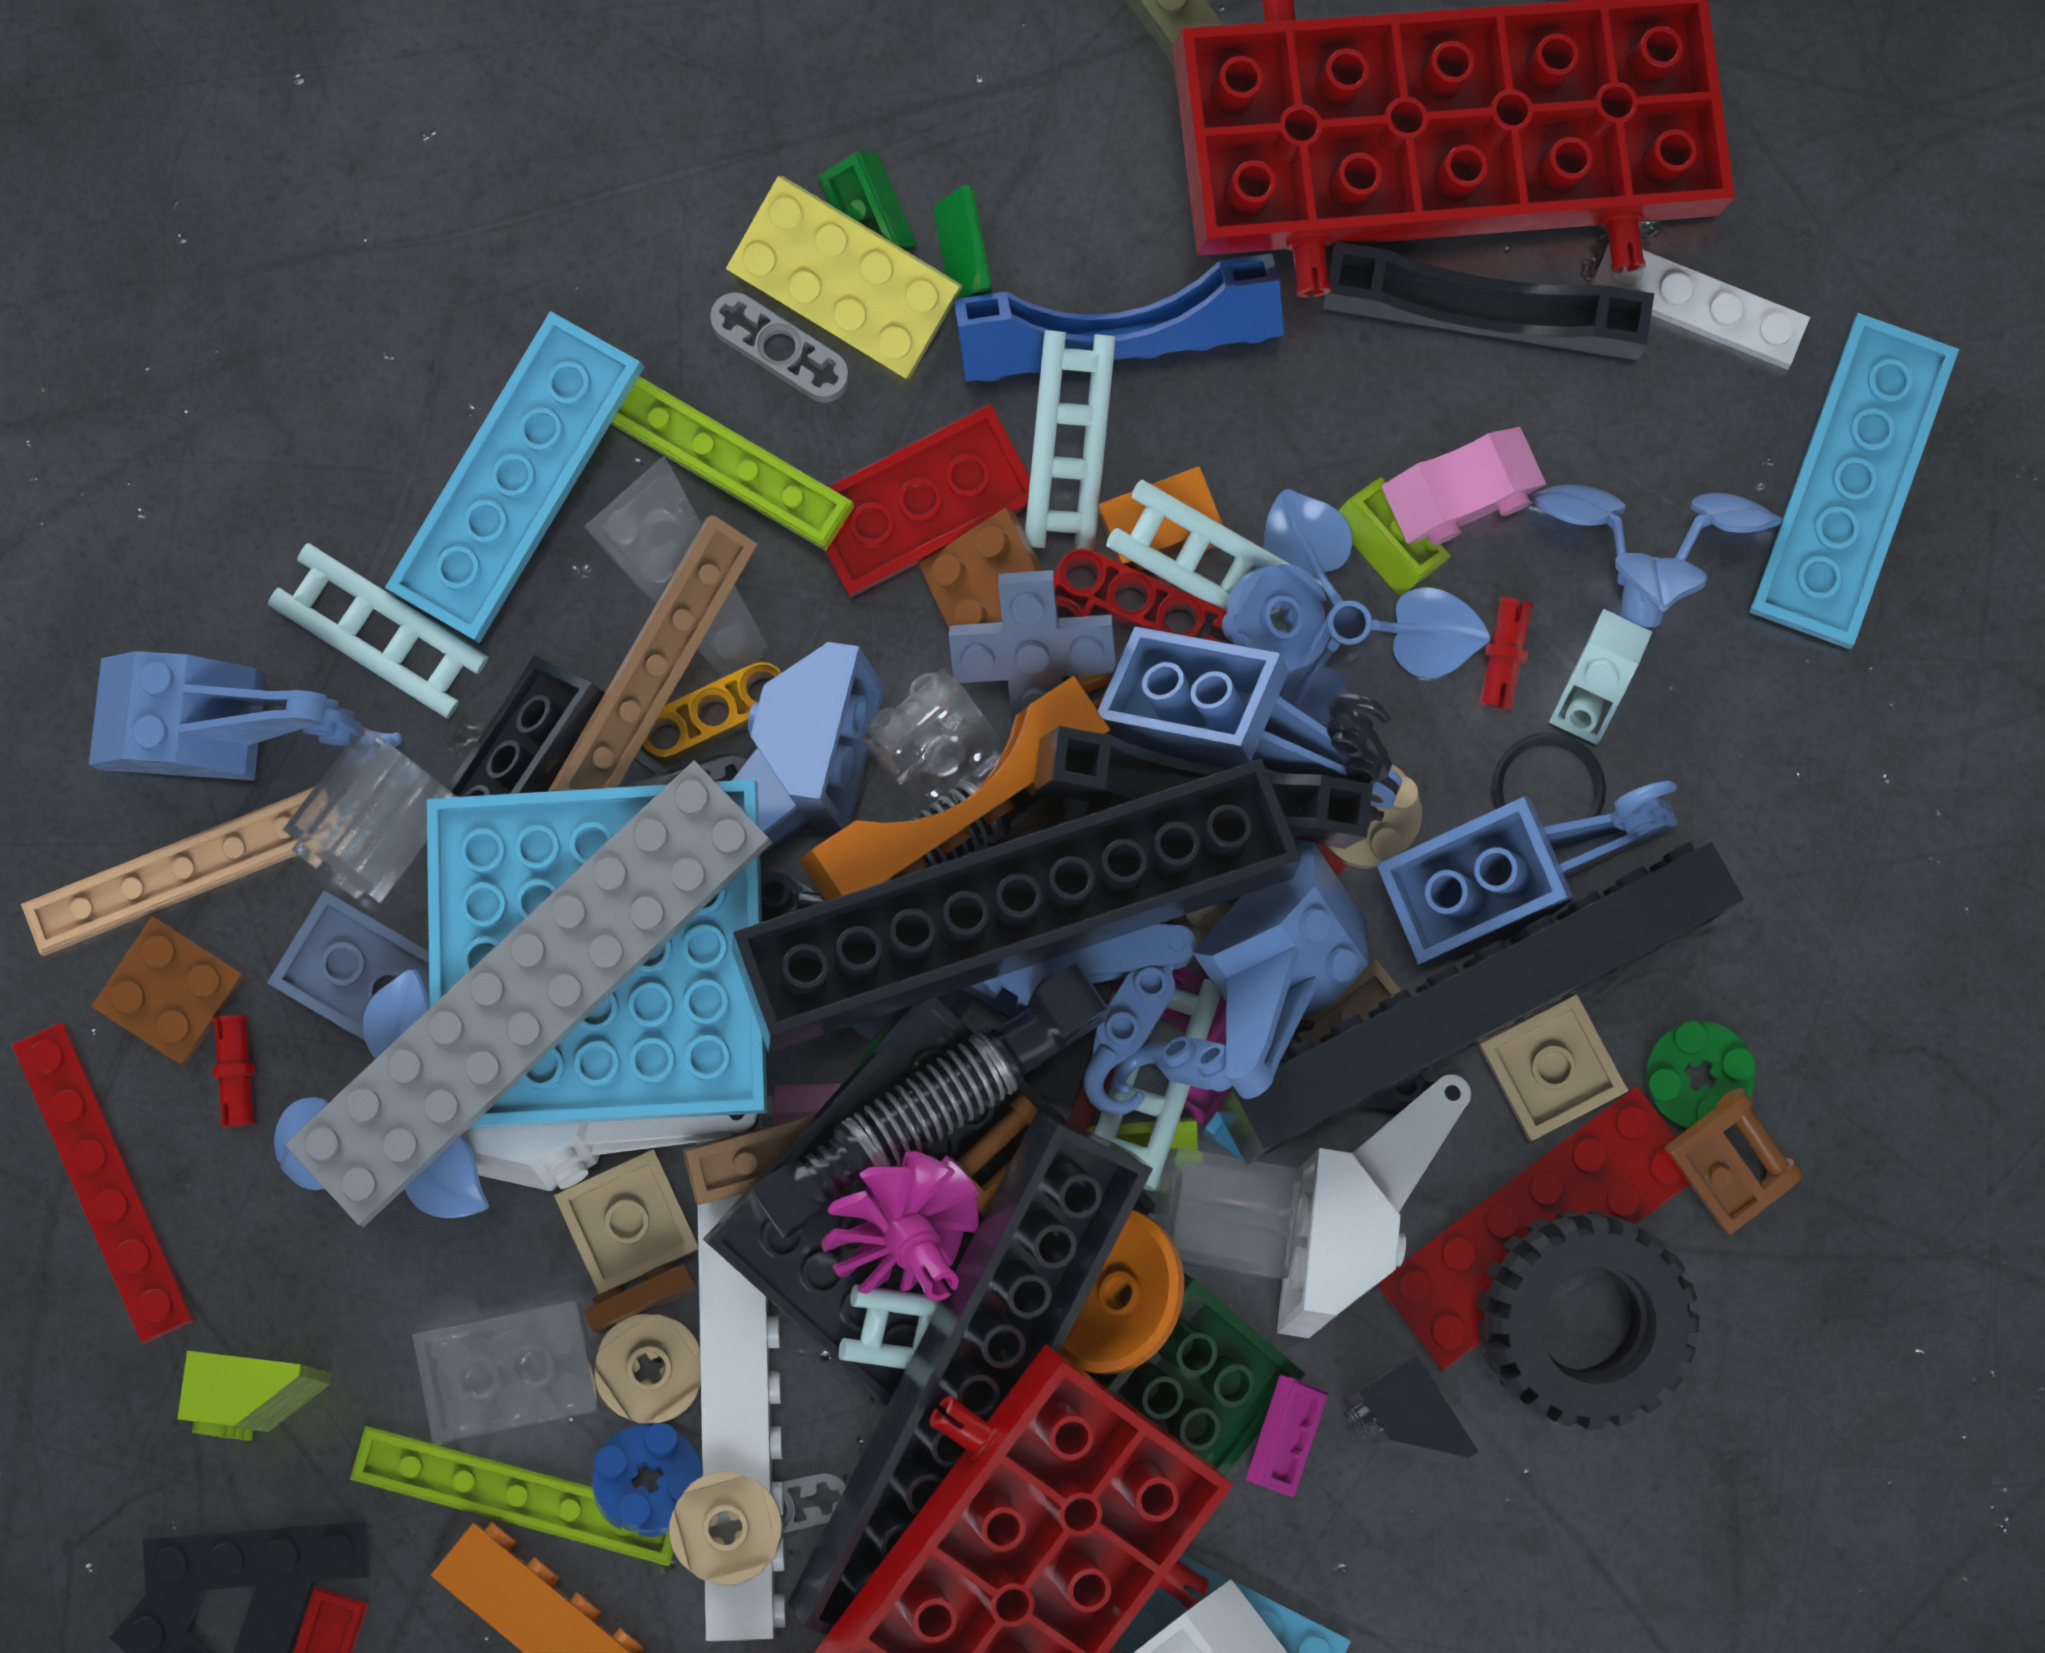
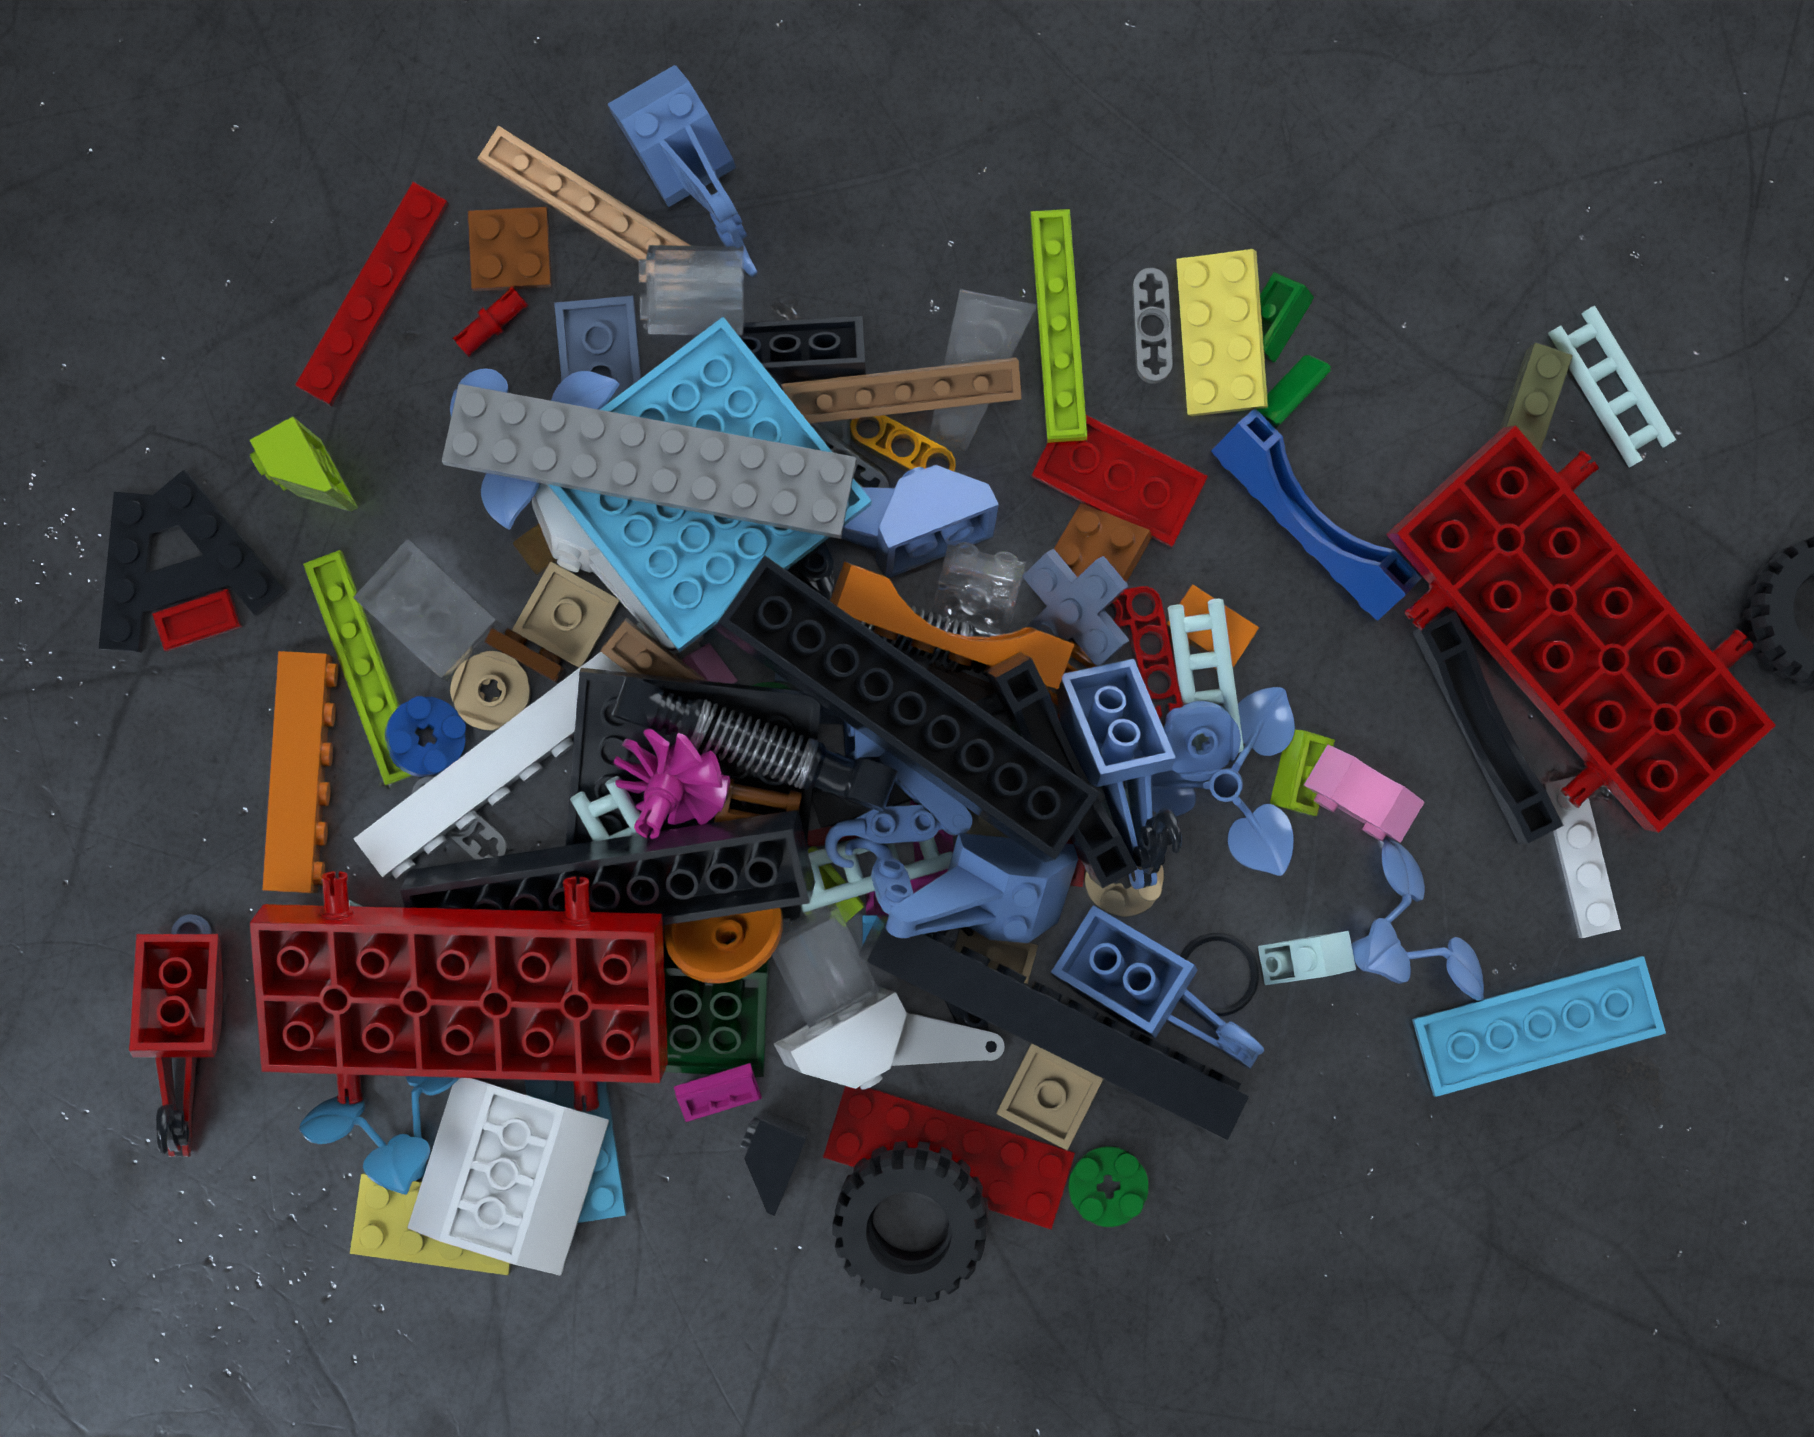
camera: 50 degrees right, 5 degrees up
light aqua bar [267,543,489,719] -> none
medium azure plate [385,311,645,643] -> none
tan plate [669,1471,783,1586] -> none
light aqua bar [1025,330,1116,551] -> none
red pin [1479,597,1534,710] -> none
dark orange plate [1664,1088,1802,1236] -> none
none -> clear orange tile [513,523,558,575]

